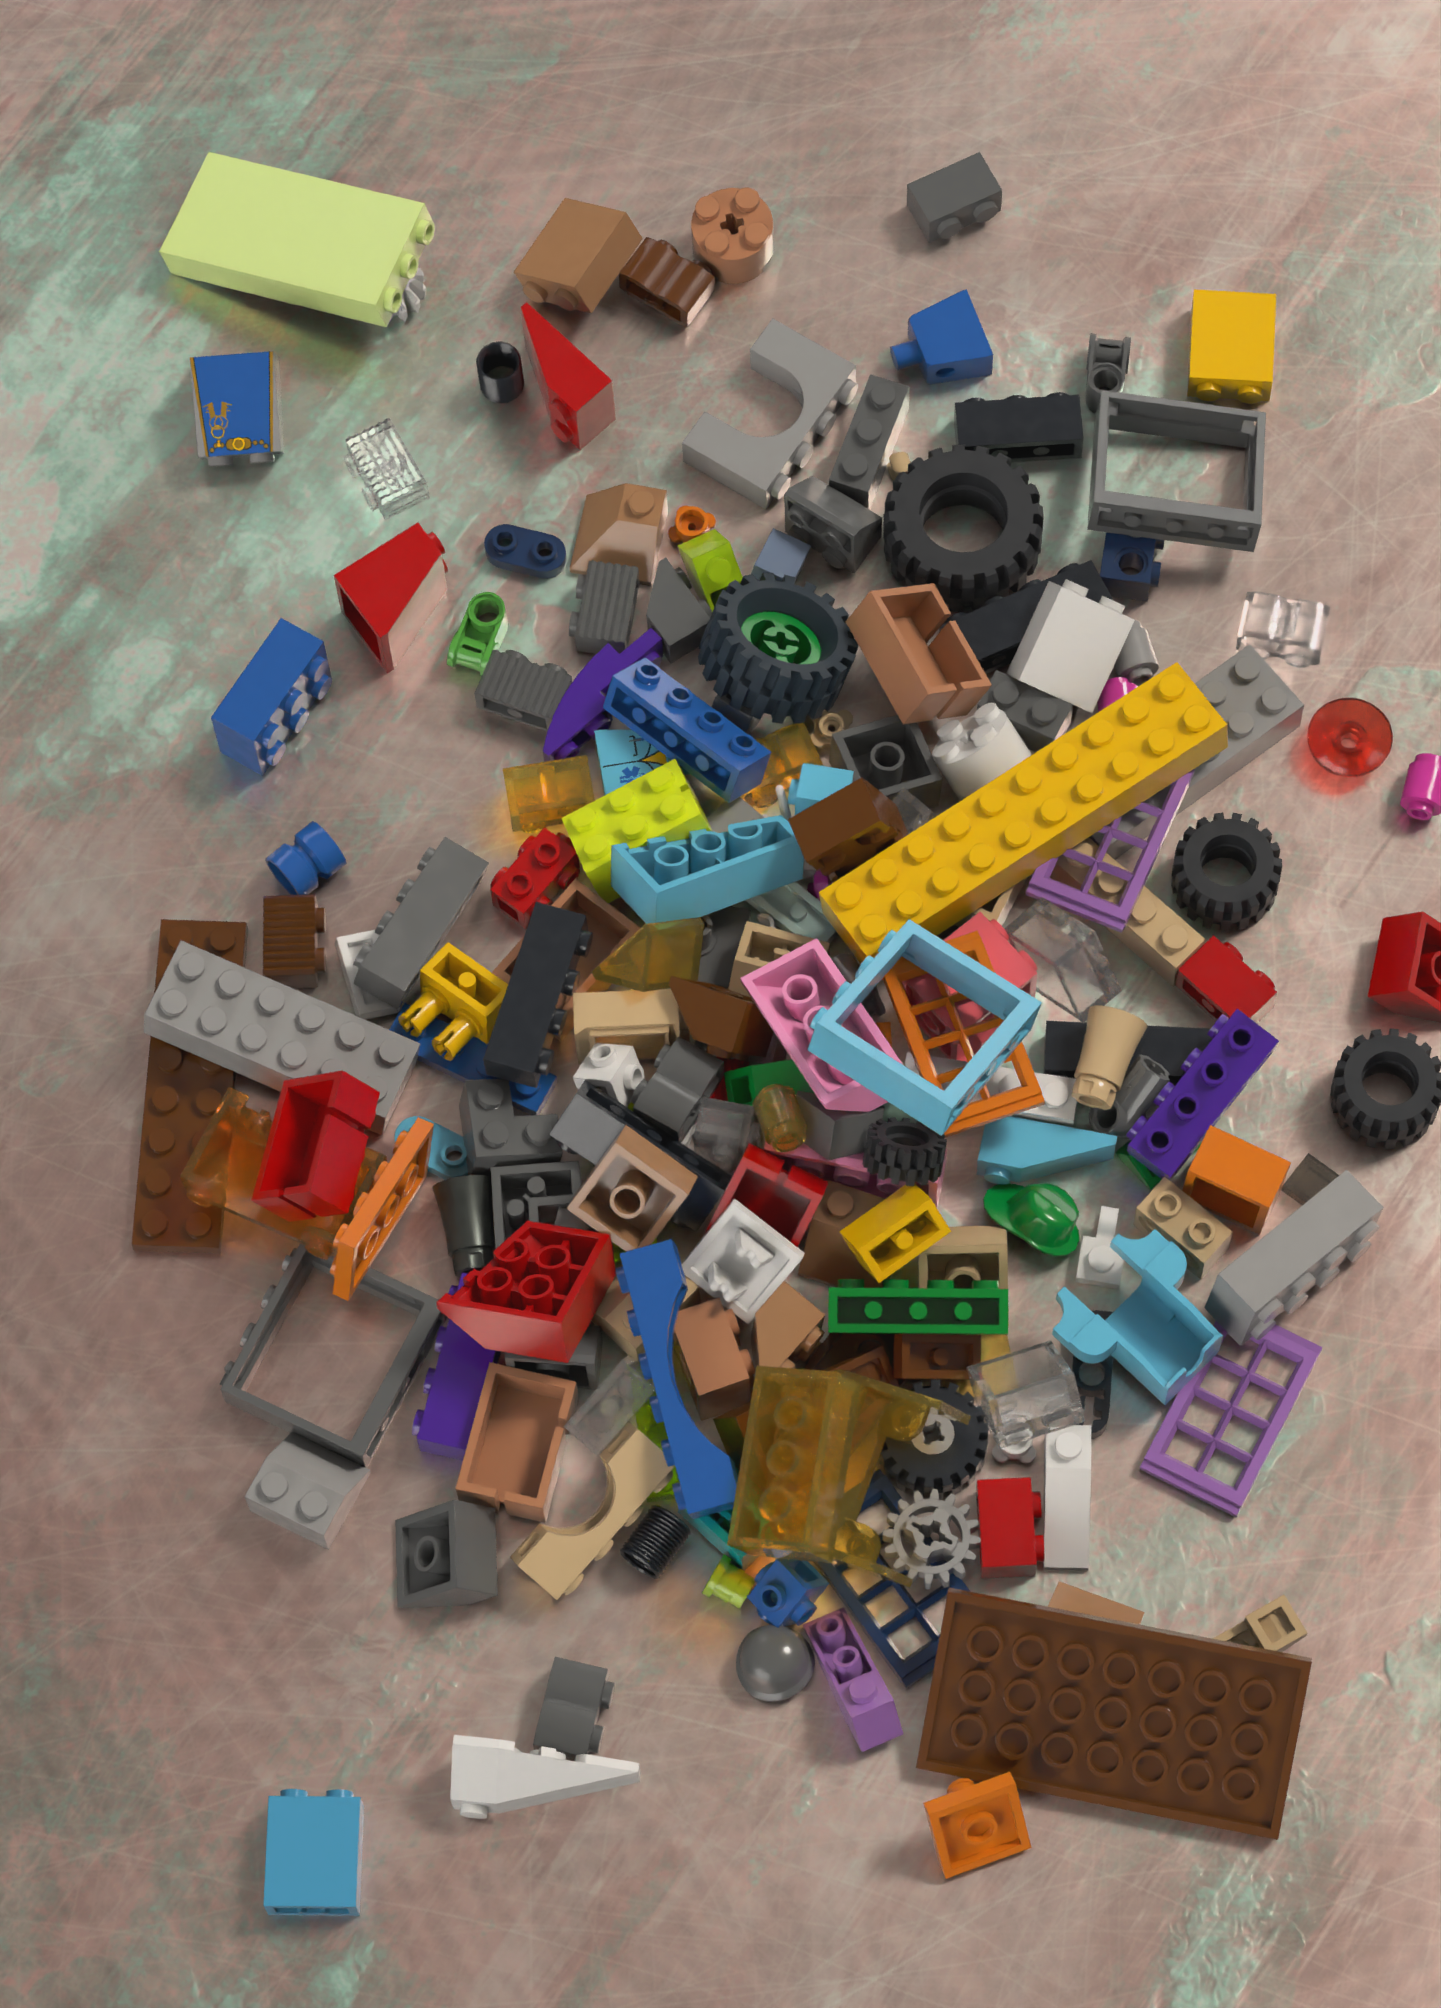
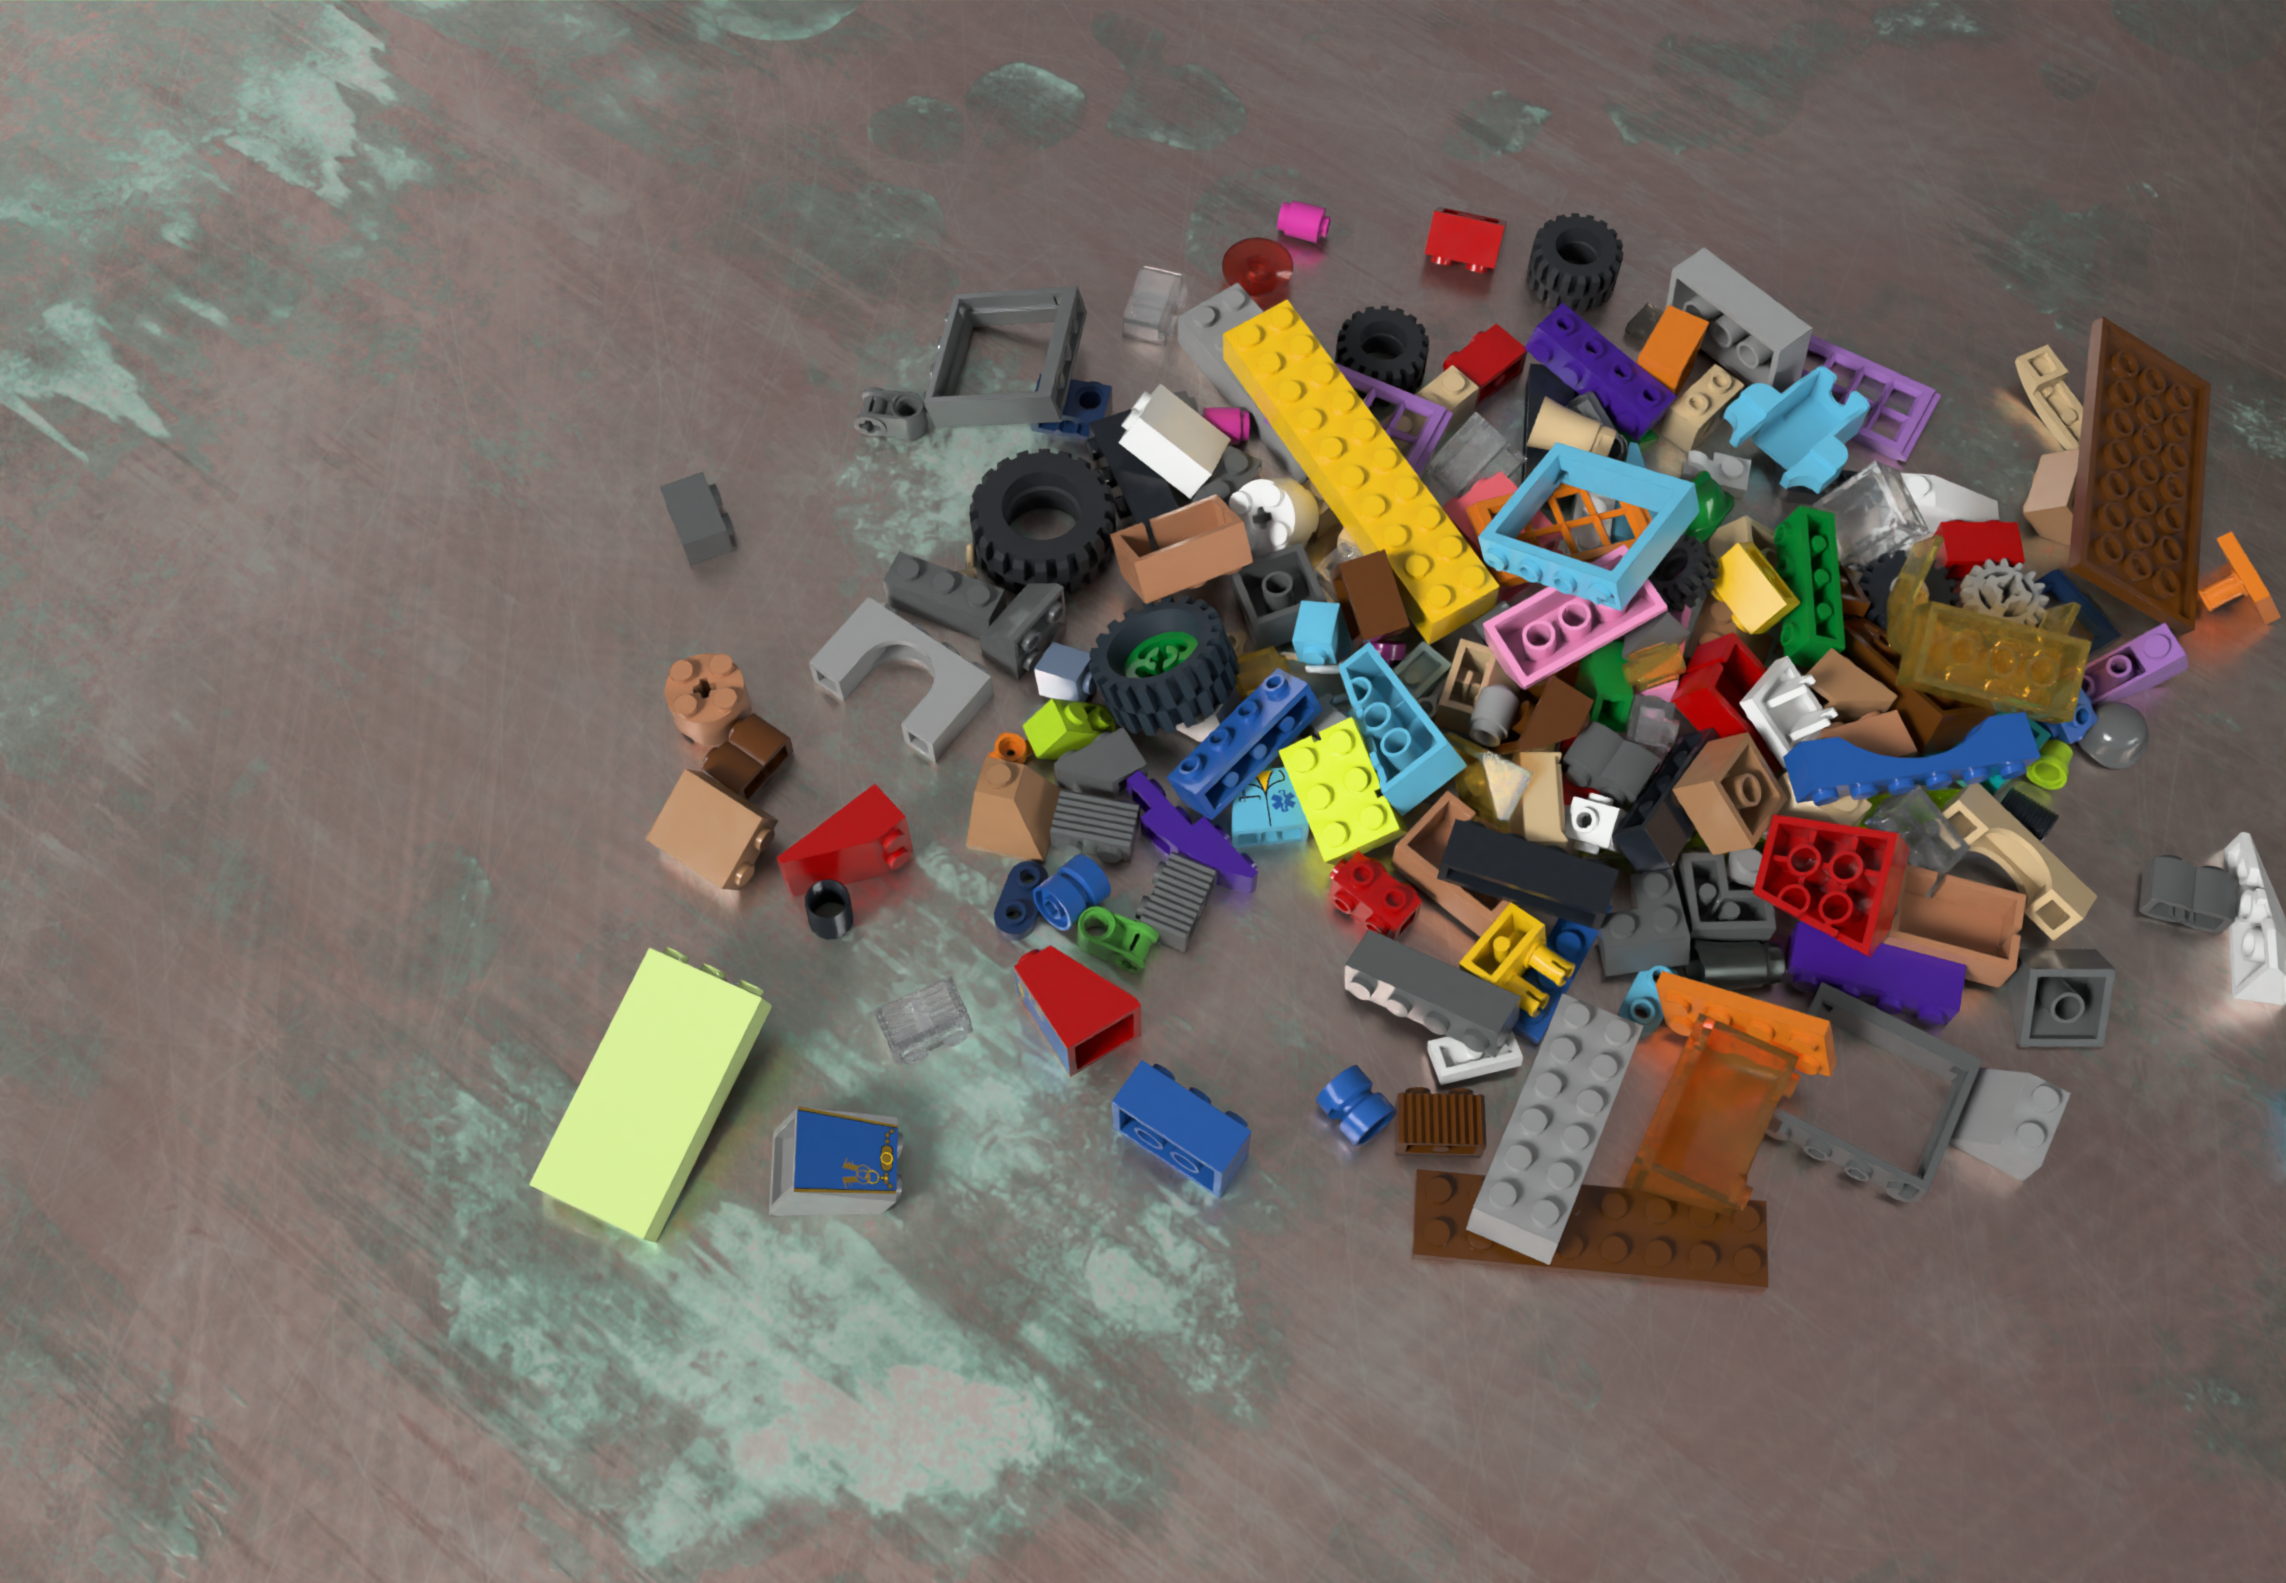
camera: 90 degrees left, 5 degrees down
red piece [251,1070,380,1222] -> none
clear yellow brick [503,755,595,833] -> none
blue torso [890,289,993,384] -> none
black brick [954,392,1084,463] -> none
yellow brick [1187,289,1276,404] -> none
none -> blue wheel [1033,854,1111,931]
none -> light grey brick [1469,684,1519,747]

